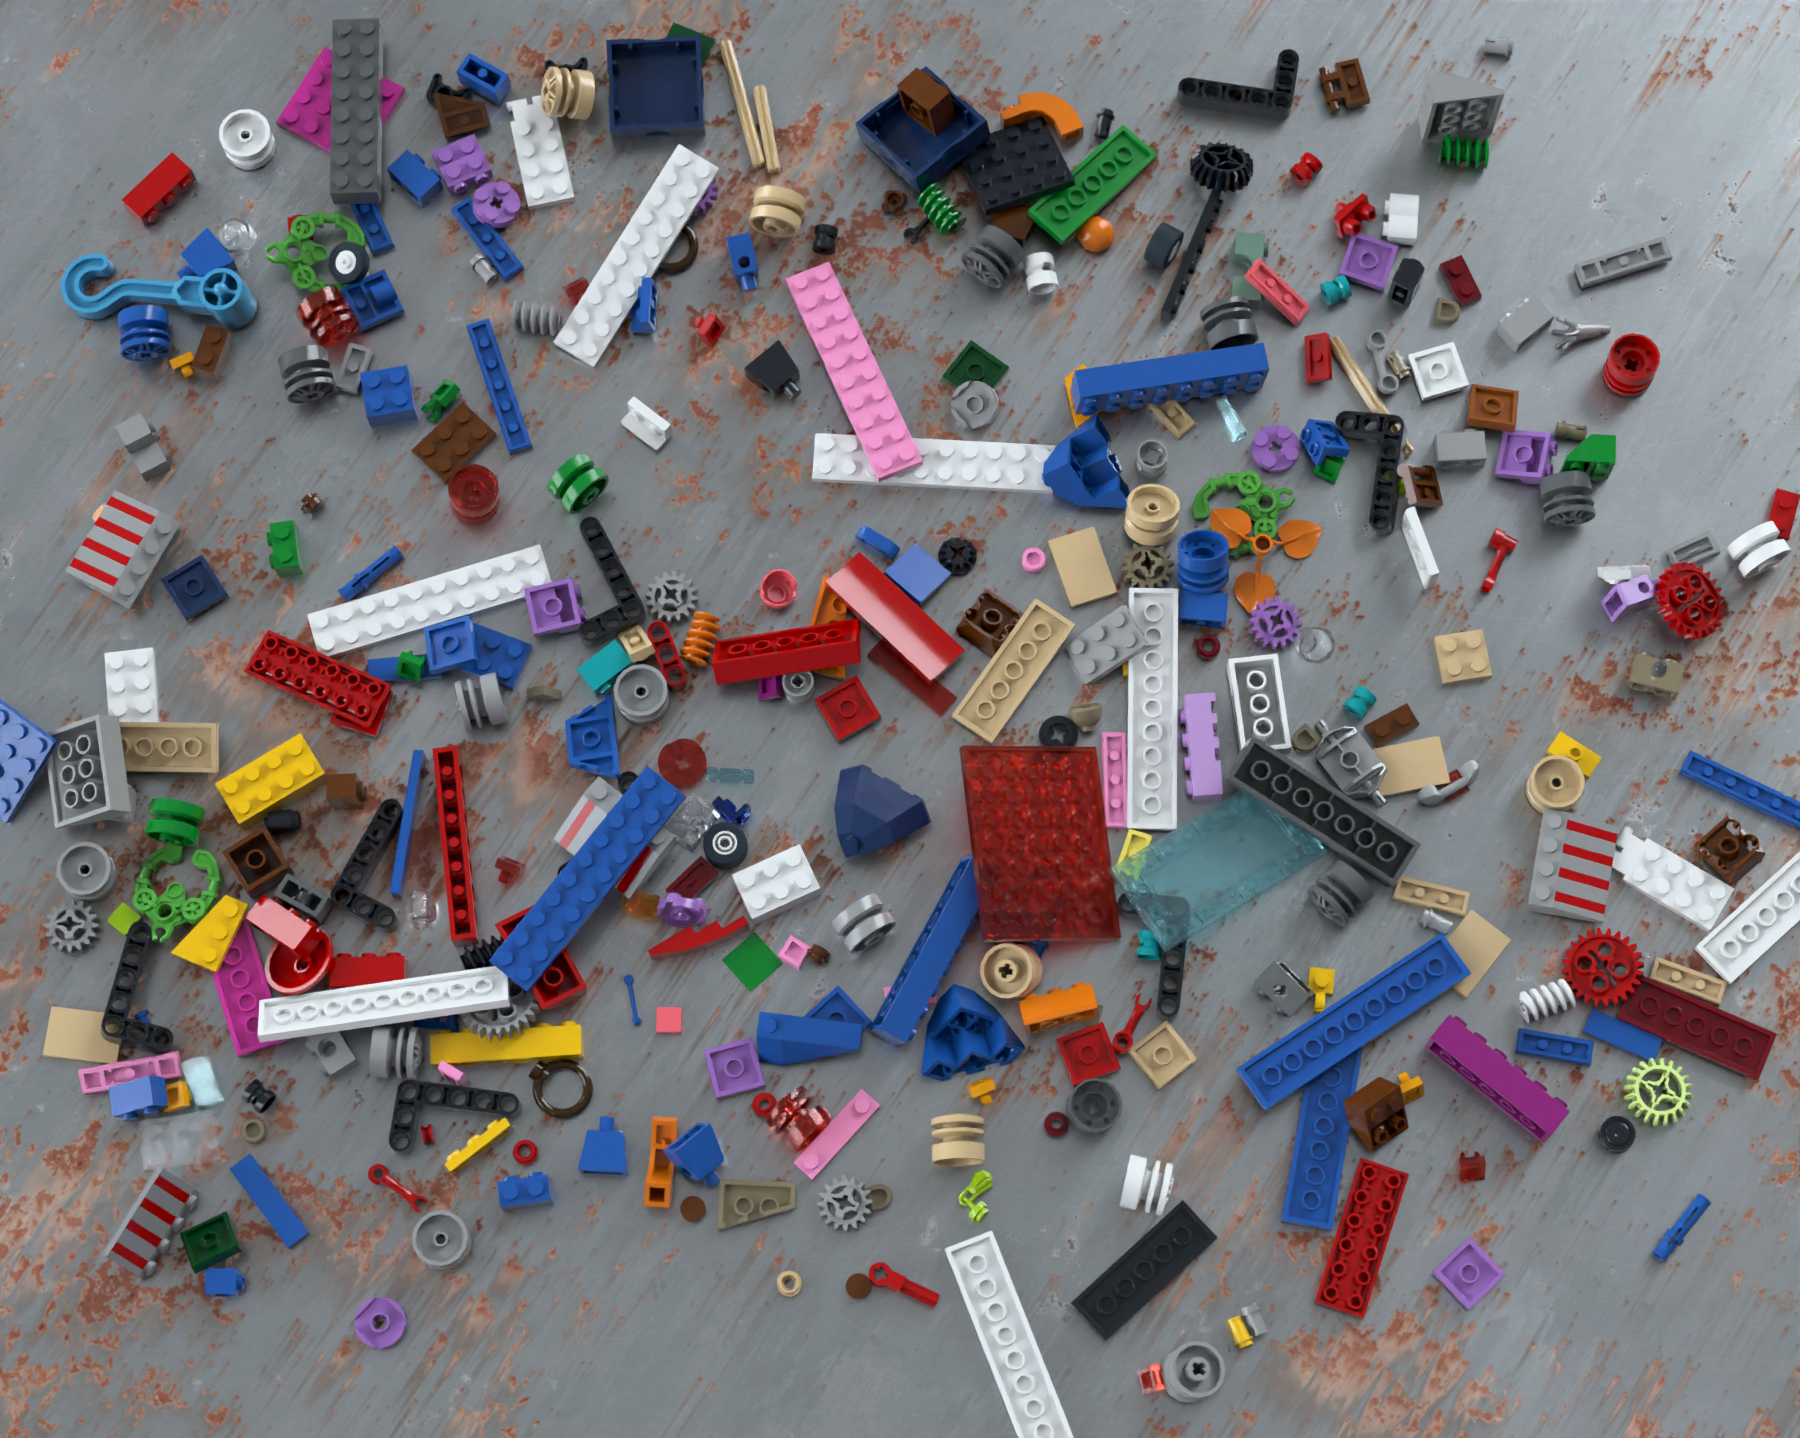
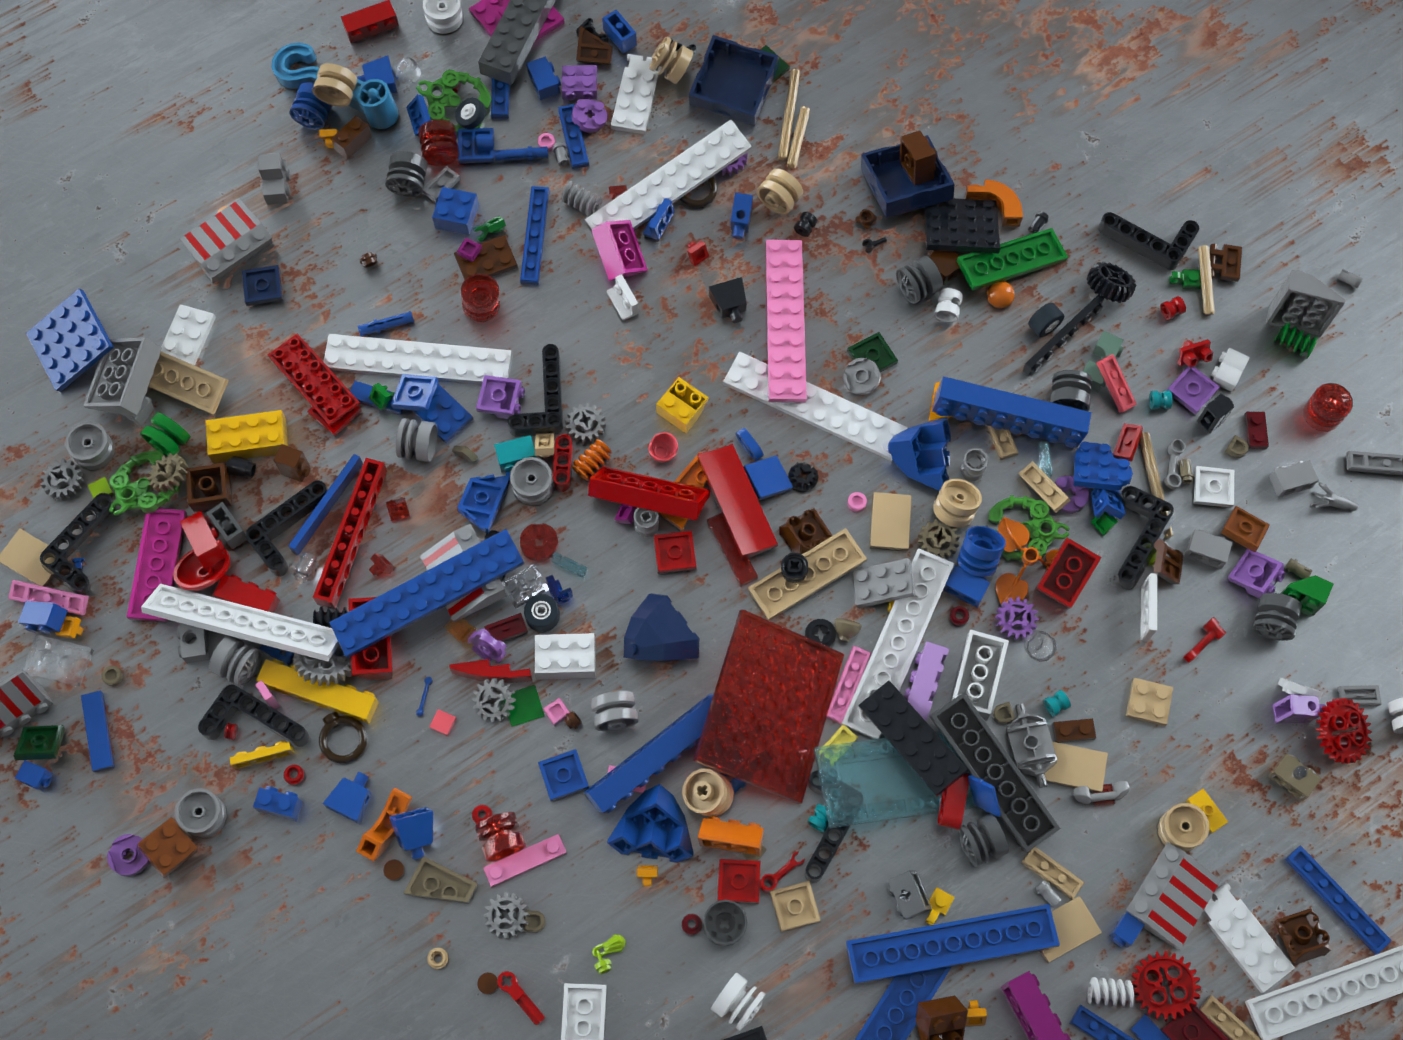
camera: 20 degrees right, 5 degrees down
yellow wing [171,895,249,974] -> none
clear light blue slope [180,1055,224,1111] -> none
black wheel [241,1079,277,1114] -> none
green brick [266,520,304,578] -> none
red brick [368,1164,428,1212] -> none
green wheel [547,453,609,514] -> none
medium lavender plate [704,1037,765,1099] -> none
blue wedge [756,1011,864,1065] -> none
green piece [917,182,966,236] -> none
tan wheel [931,1113,985,1166] -> none
red wheel [1603,333,1660,397] -> none
none -> dark orange brick [137,817,198,878]
none -> dark tan gear [147,453,188,493]
none -> tan wheel [312,63,357,107]
none -> clear red tile [386,497,410,521]
none -> blue bracket [406,94,432,138]
none -> magenta tile [457,238,482,262]
none -> light grey gear [472,678,516,722]
none -> blue pin [494,146,549,162]
none -> bright pink tile [538,133,556,151]
none -> dark pink slope [591,220,648,281]
none -> yellow slope [656,377,709,434]
none -> black wheel [781,552,808,583]
none -> black plate [858,681,968,797]
none -> red beam [938,773,970,830]
none -> blue piece [968,775,1001,817]
none -> tan plate [1018,461,1071,513]
none -> red brick [1035,537,1102,609]
none -> blue plate [1073,441,1133,490]
none -> blue brick [1109,912,1145,948]
none -> green plate [1169,269,1202,289]
none -> tan axle [1198,245,1215,316]
none -> clear red wheel [1303,383,1353,432]

